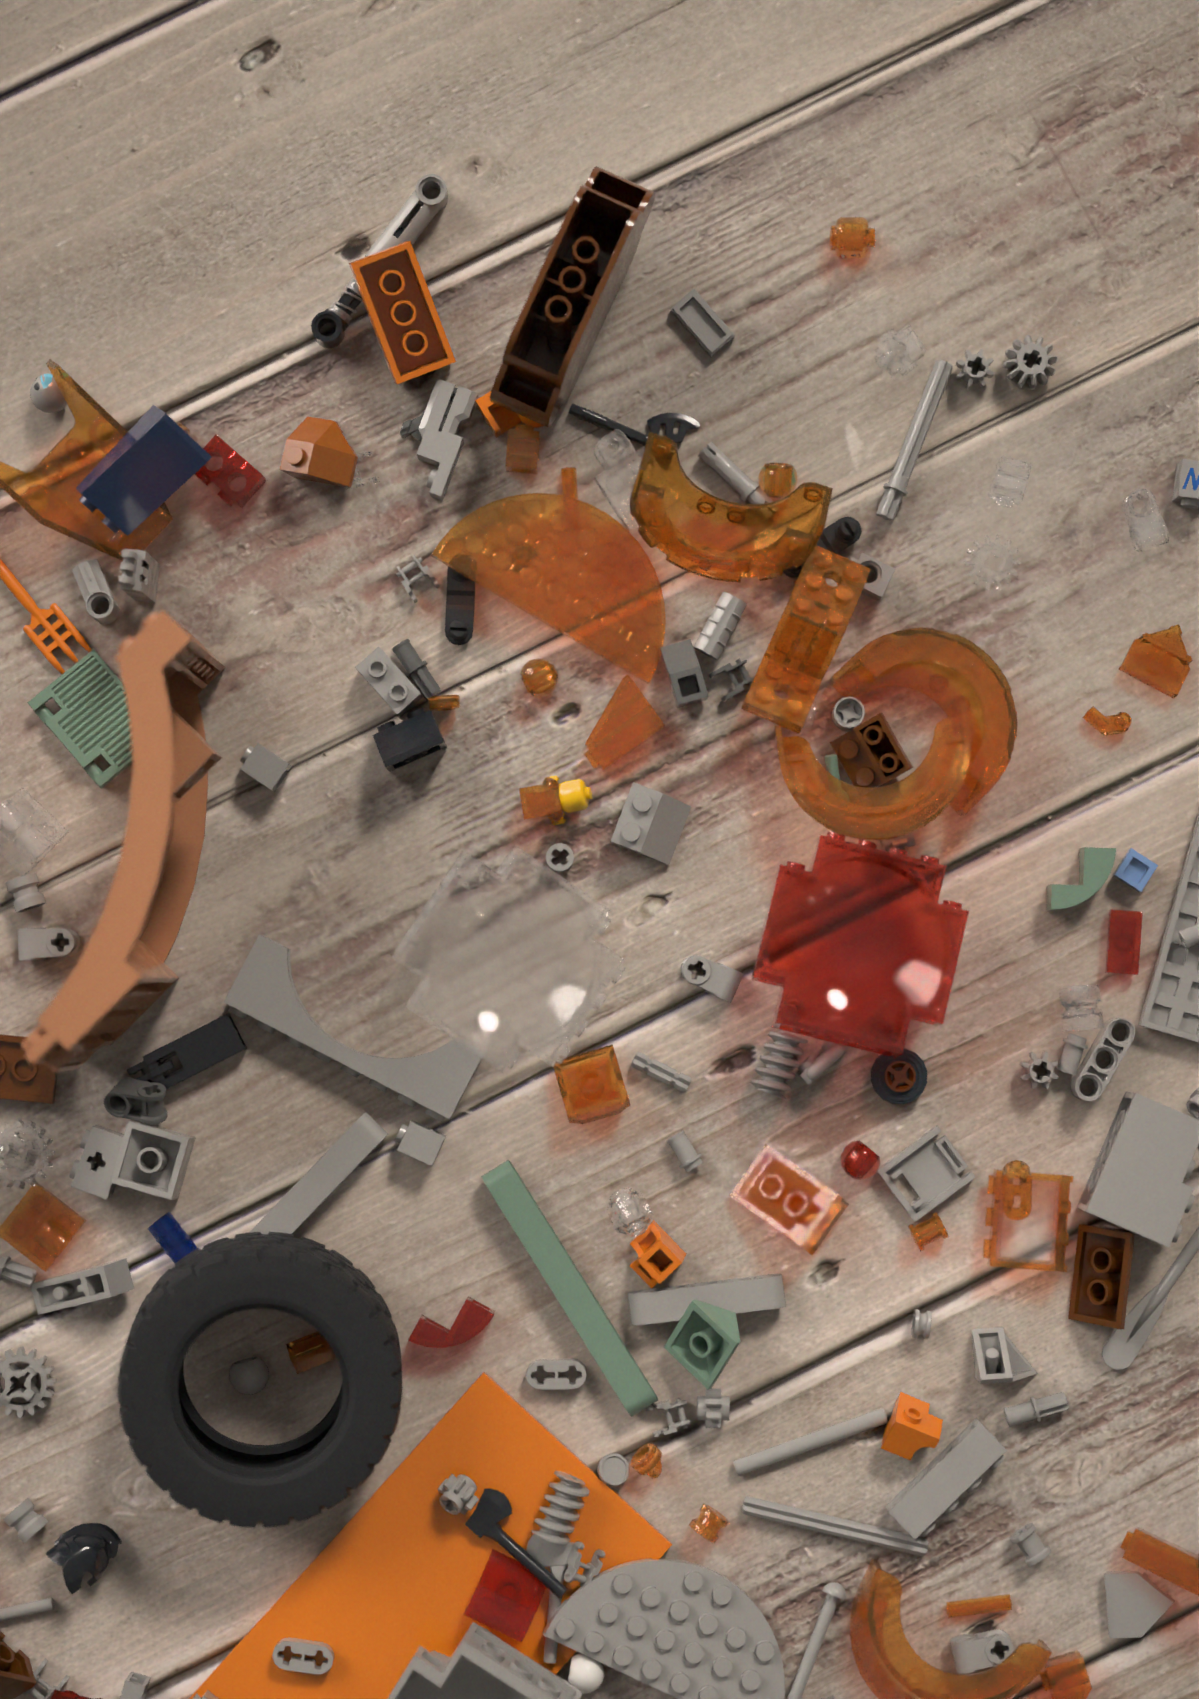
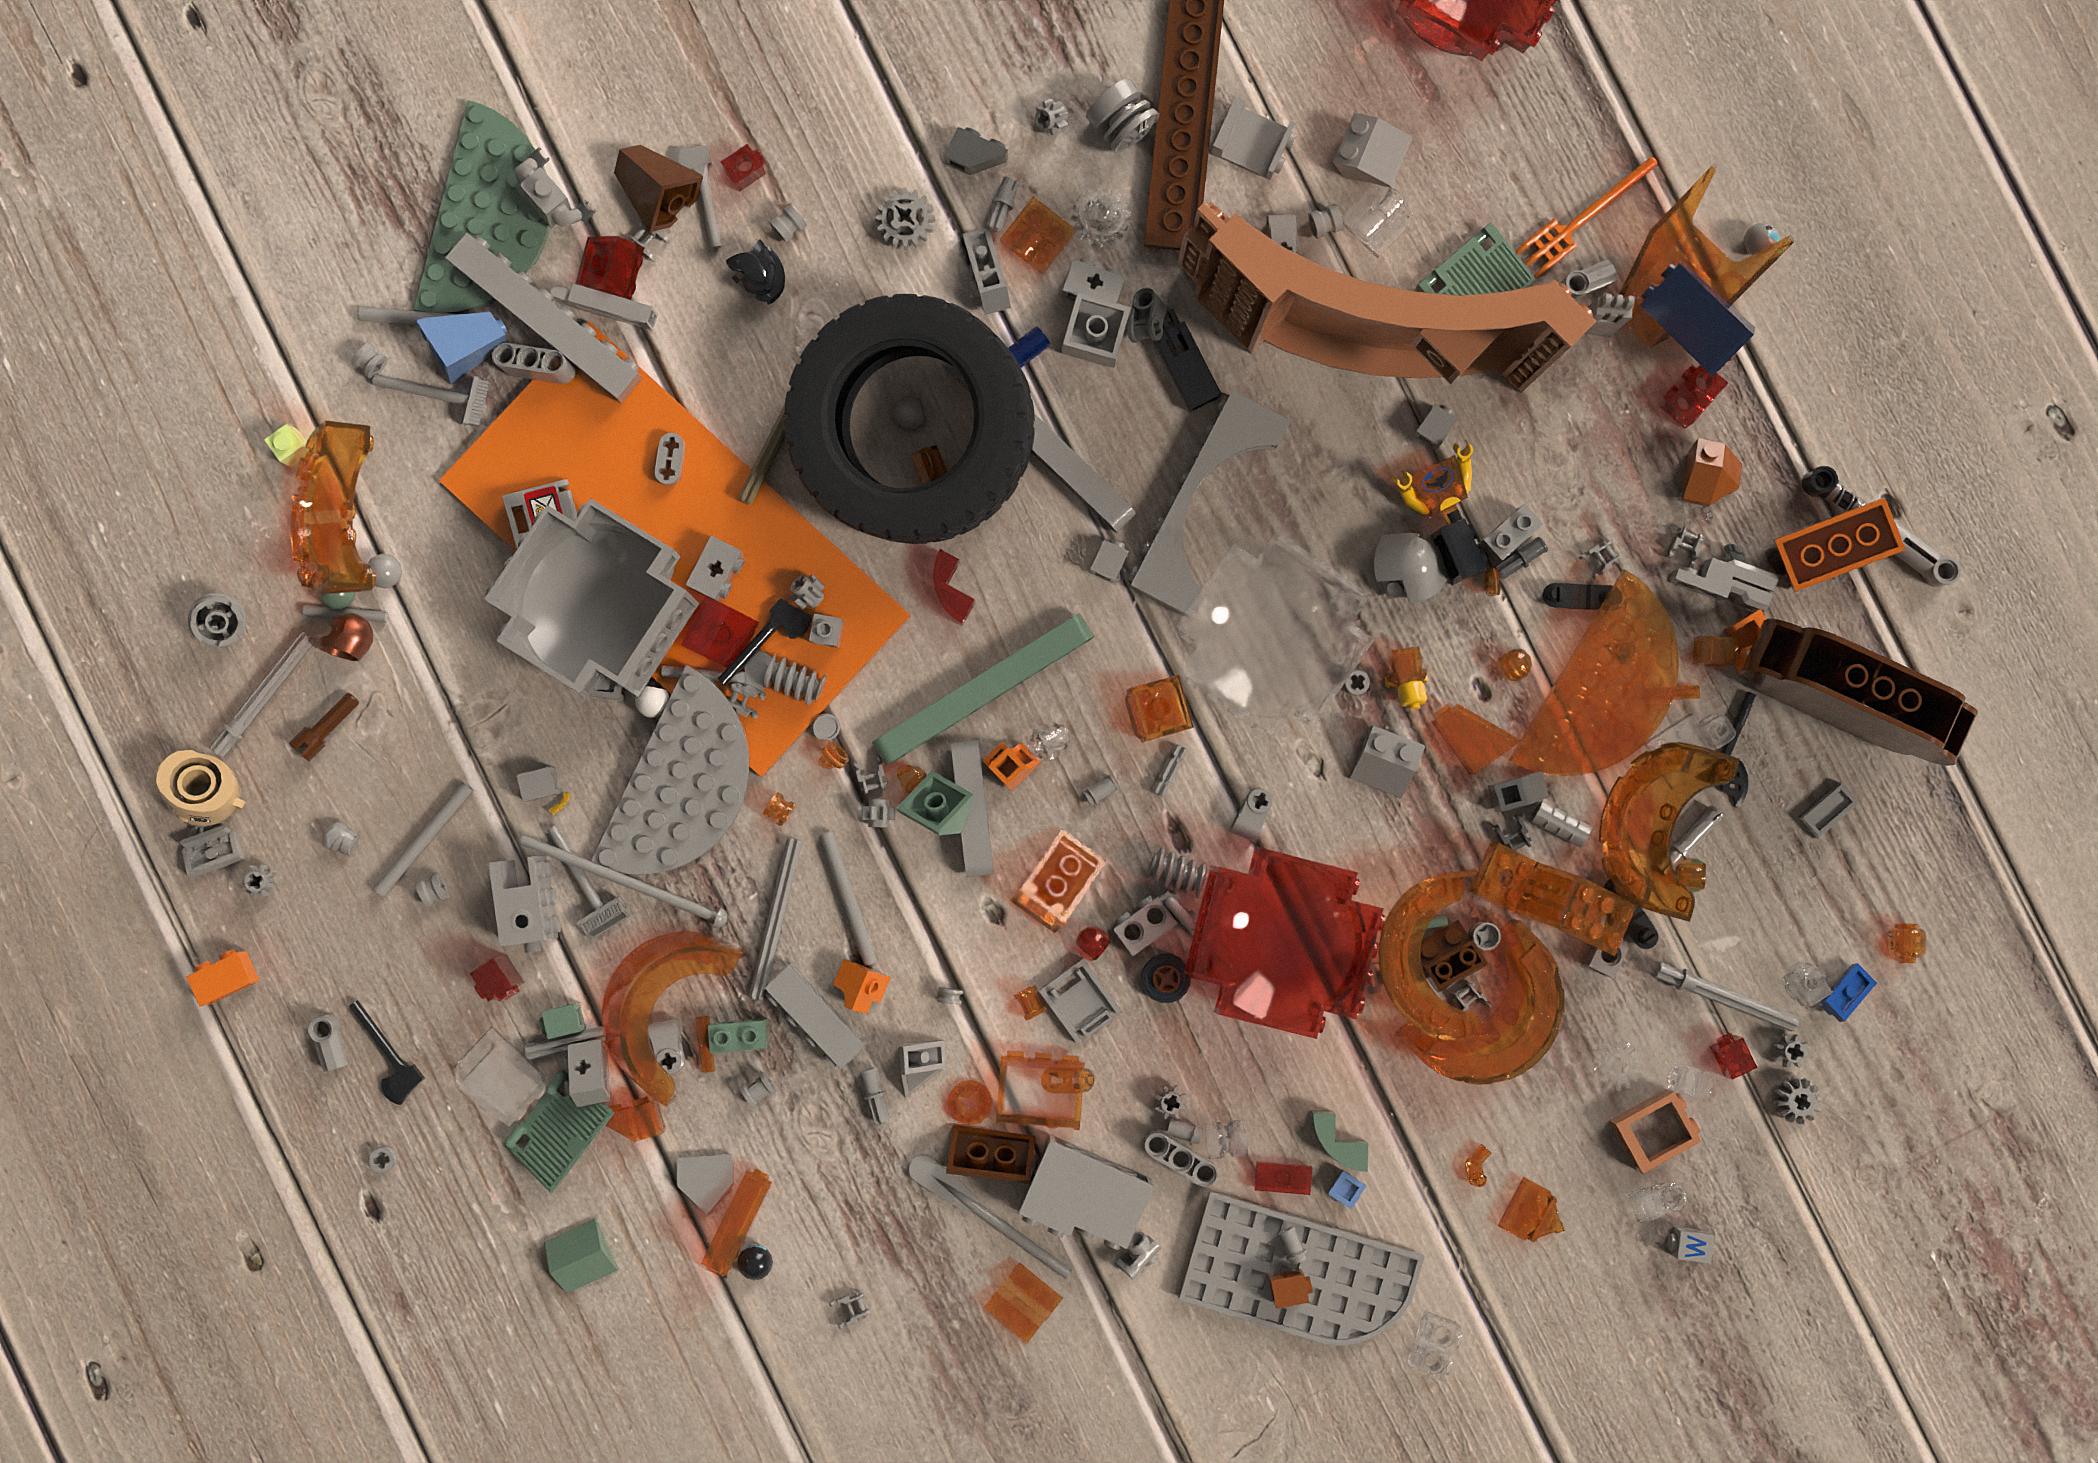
camera: 90 degrees right, 0 degrees up
light grey beam [526,1359,587,1390] -> none
none -> light grey brick [686,536,745,602]
none -> sand green brick [708,1018,770,1053]
none -> dark tan axle [739,405,787,505]
none -> light grey brick [809,613,845,649]
none -> clear orange tile [896,765,926,793]
none -> clear orange gear [947,1080,992,1126]
none -> light grey brick [1113,895,1178,956]
none -> light grey brick [1374,533,1448,603]
none -> torso [1391,440,1473,525]
none -> light grey piece [1452,981,1493,1023]
none -> nougat window [1609,1089,1702,1174]
none -> light grey piece [1667,526,1704,568]
none -> clear red brick [1710,1033,1758,1080]
none -> blue plate [1821,963,1877,1022]

